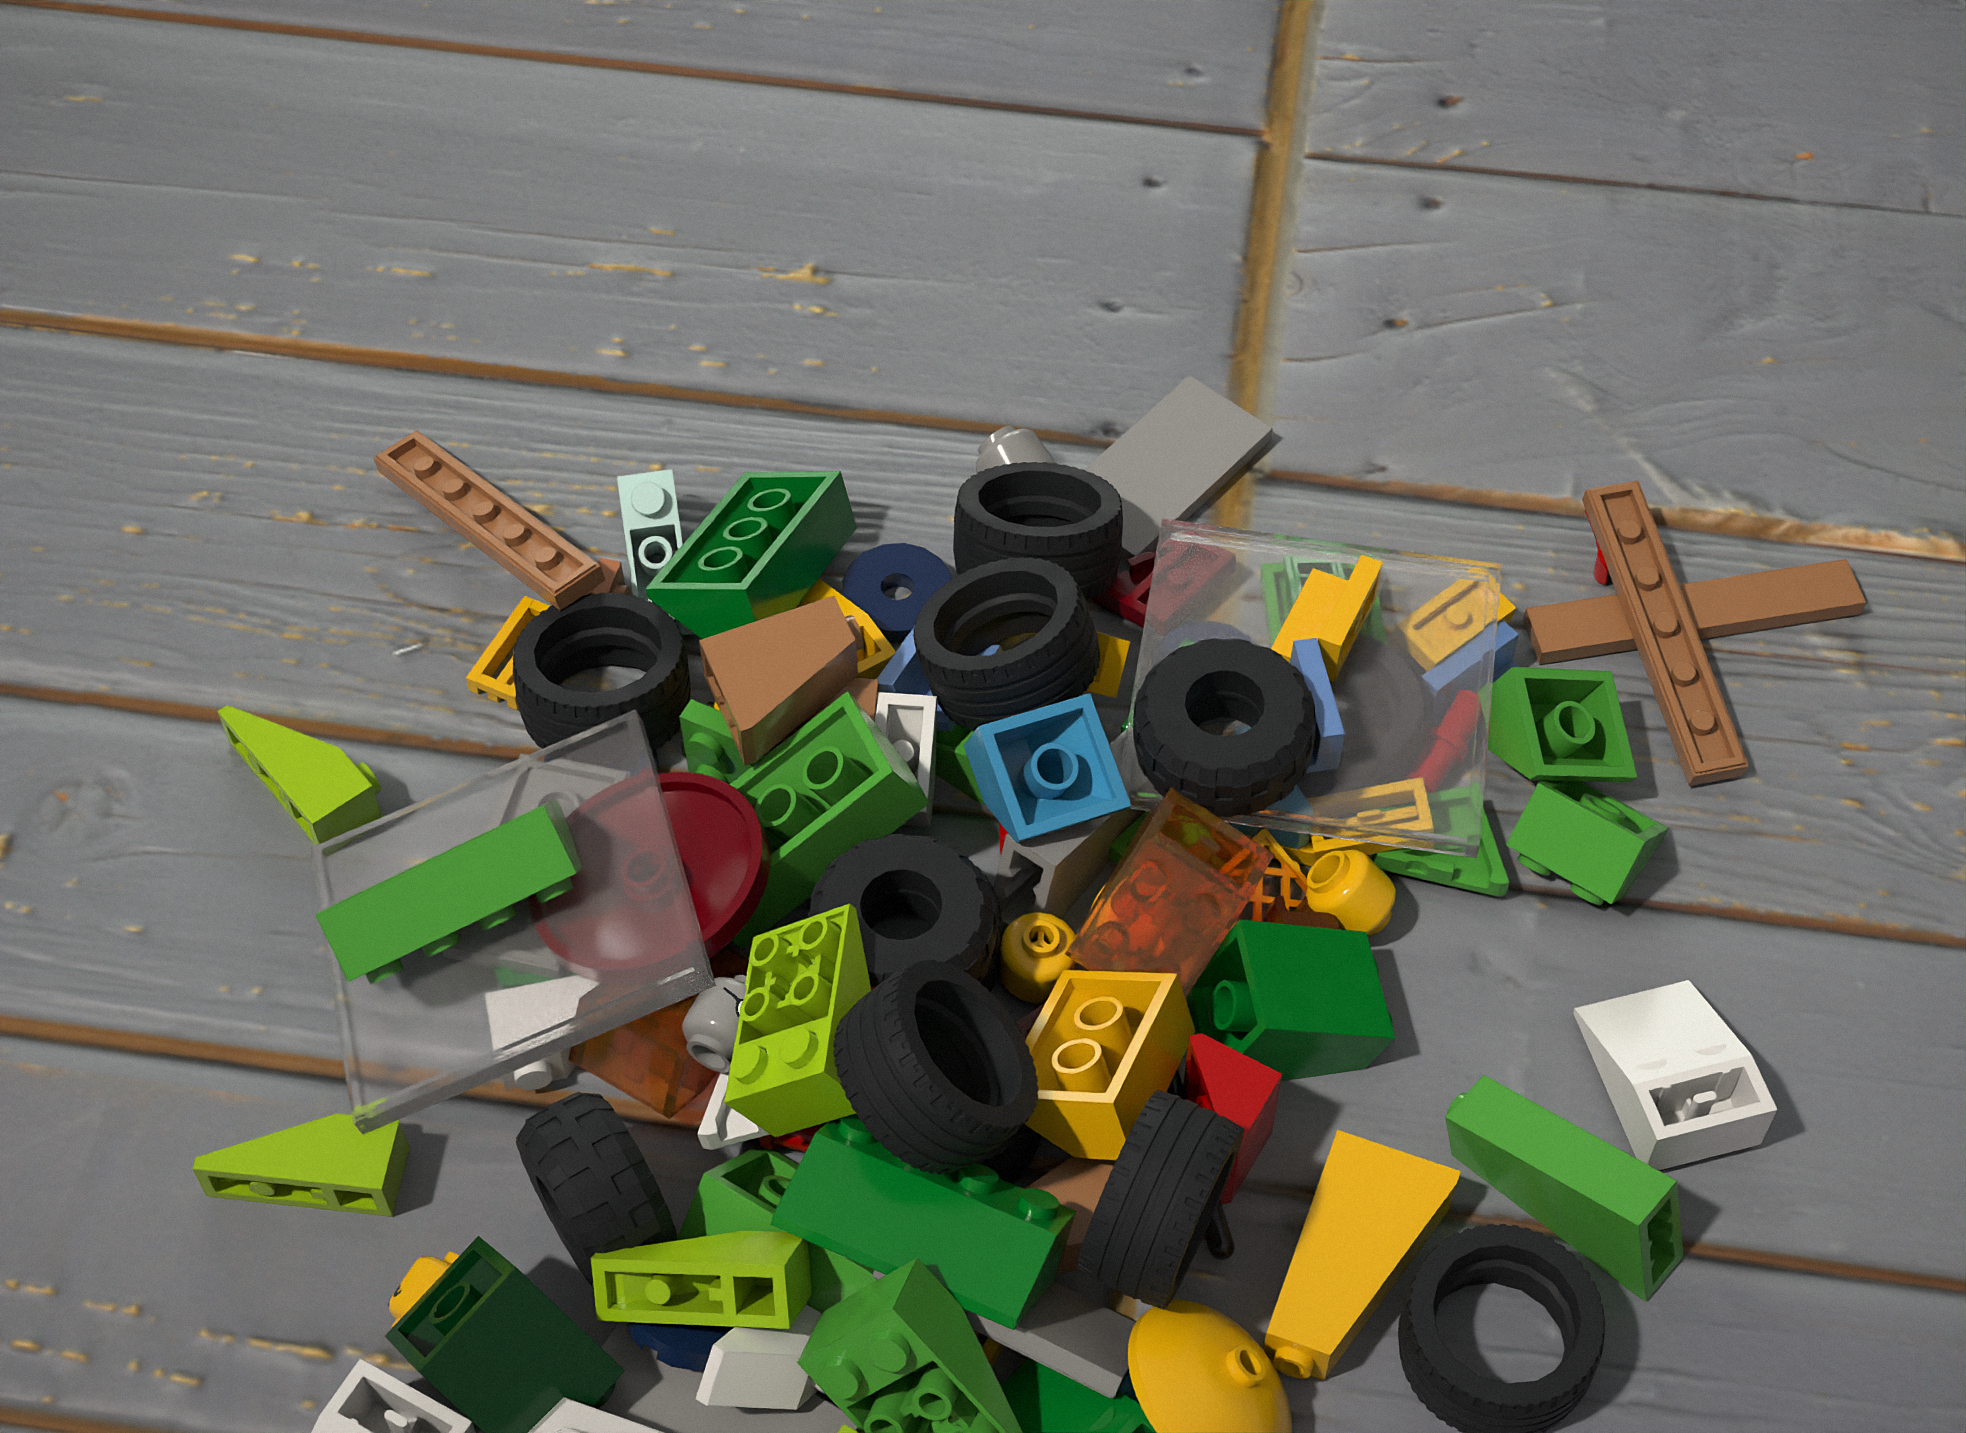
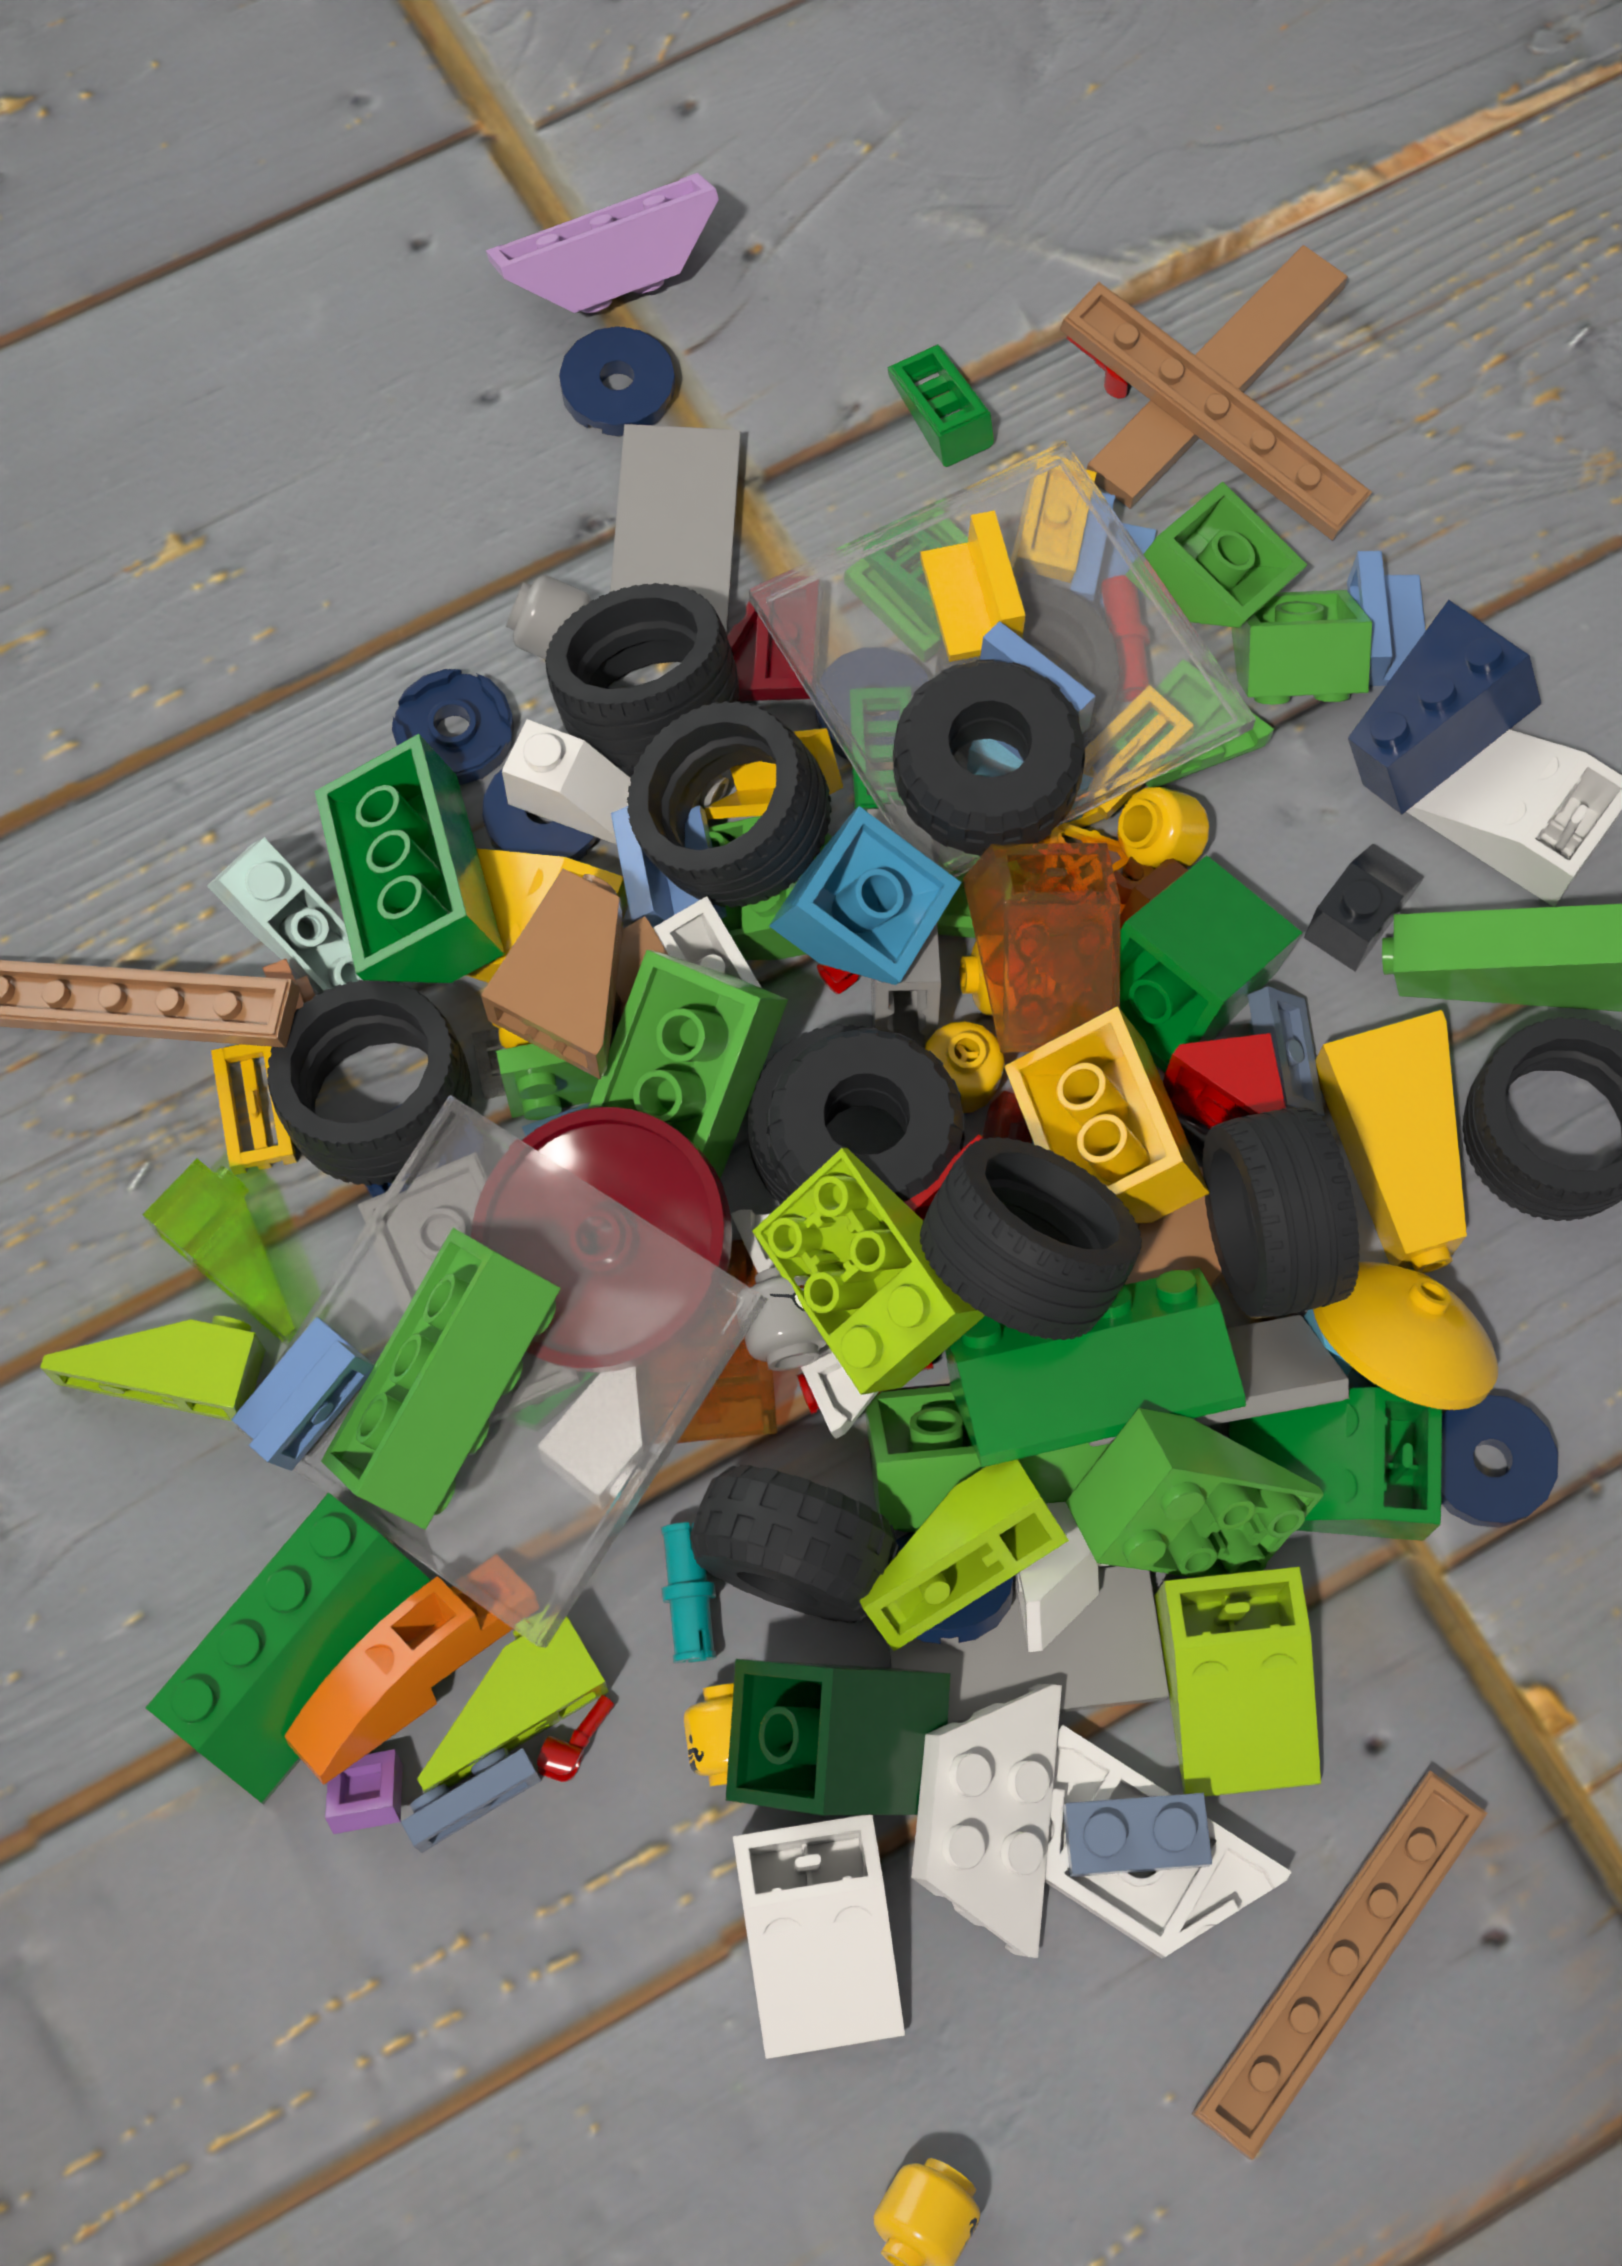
camera: 40 degrees left, 15 degrees up
none -> clear neon green slope [142,1158,301,1349]
none -> green slope [145,1492,431,1805]
none -> medium blue panel [231,1316,375,1471]
none -> orange slope [285,1555,542,1785]
none -> medium lavender plate [325,1749,403,1834]
none -> dark blue tile [392,669,514,786]
none -> sand blue plate [401,1748,542,1853]
none -> lavender wedge [486,173,719,313]
none -> white slope [502,719,631,845]
none -> red hand [537,1695,615,1782]
none -> dark blue tile [559,326,675,436]
none -> teal pin [661,1522,717,1663]
none -> green slope [887,344,994,467]
none -> sand blue plate [1248,986,1325,1117]
none -> black slope [1304,844,1424,972]
none -> medium blue panel [1347,551,1425,686]
none -> dark blue wedge [1348,599,1542,815]

